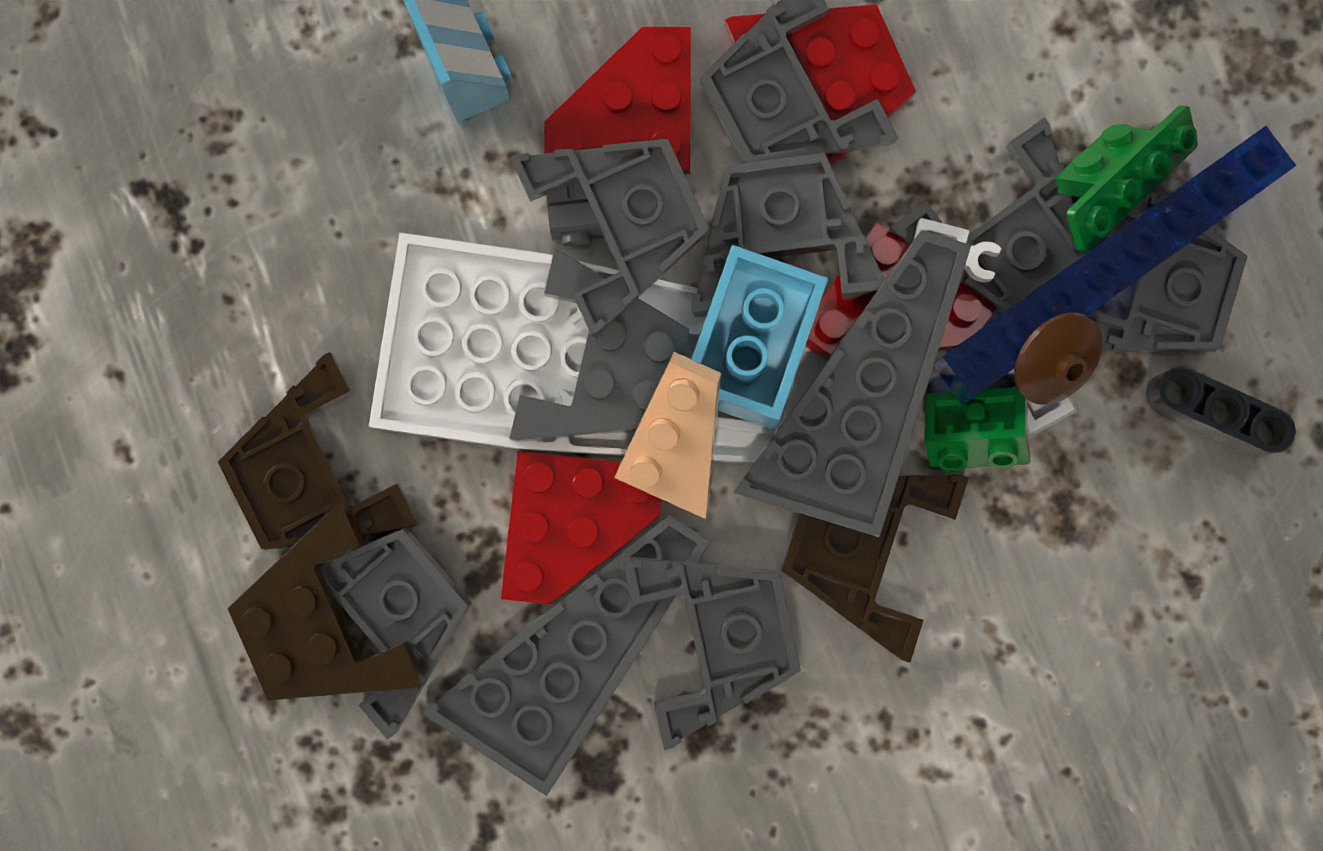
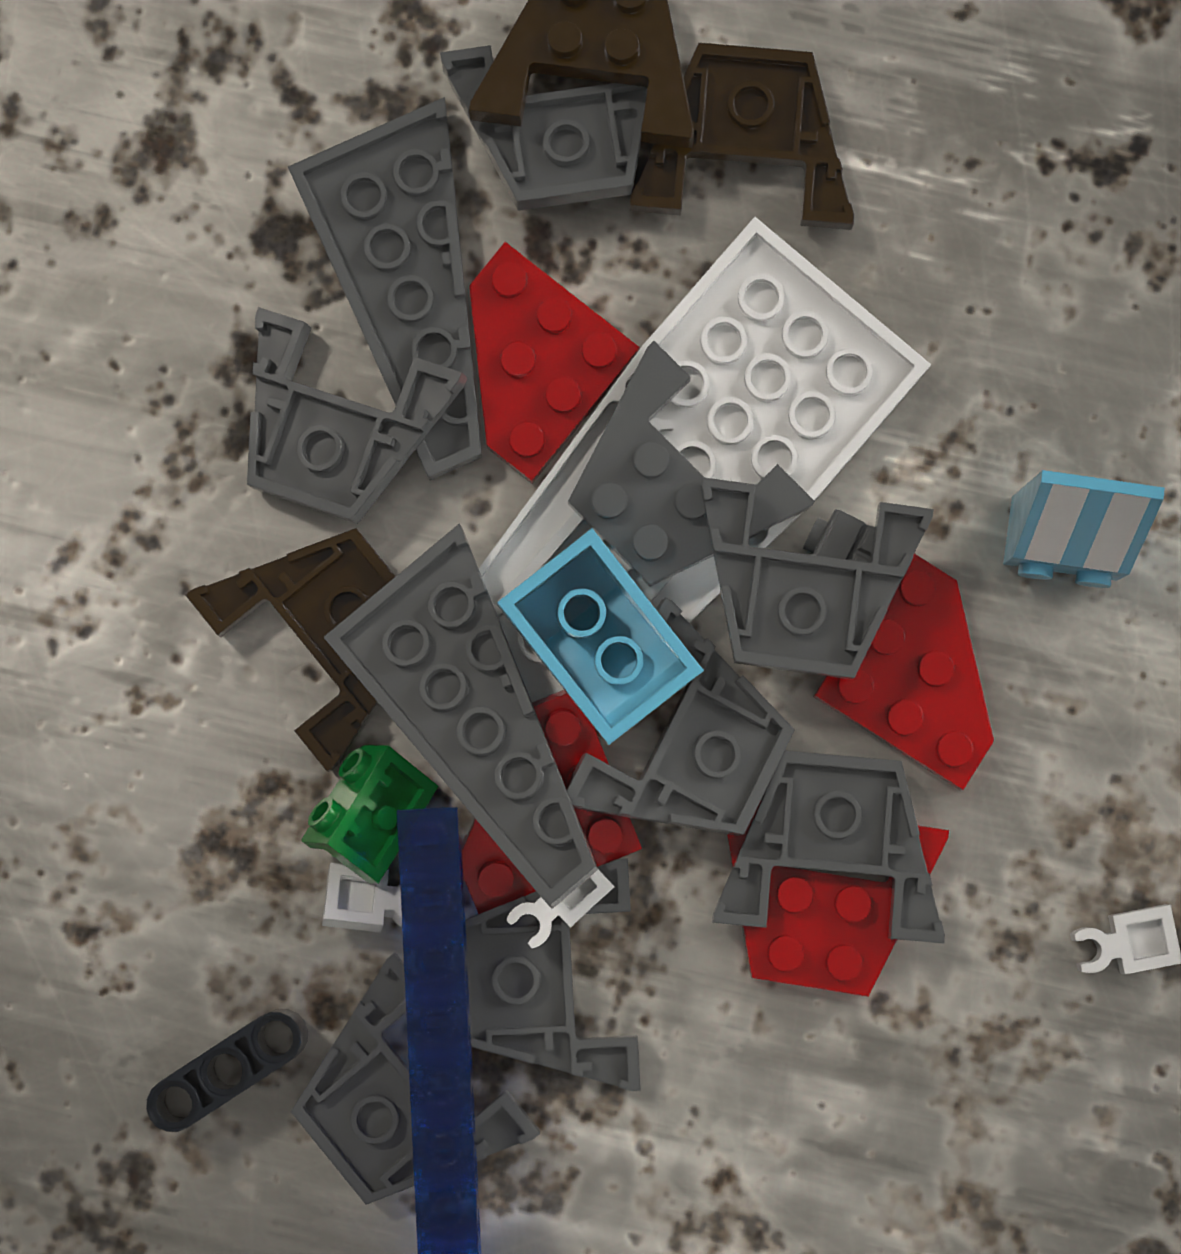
camera: 125 degrees right, 0 degrees up
light nougat wing [614,352,721,519] -> none
reddish brown dish [1014,312,1103,405] -> none
green bracket [1055,105,1198,253] -> none

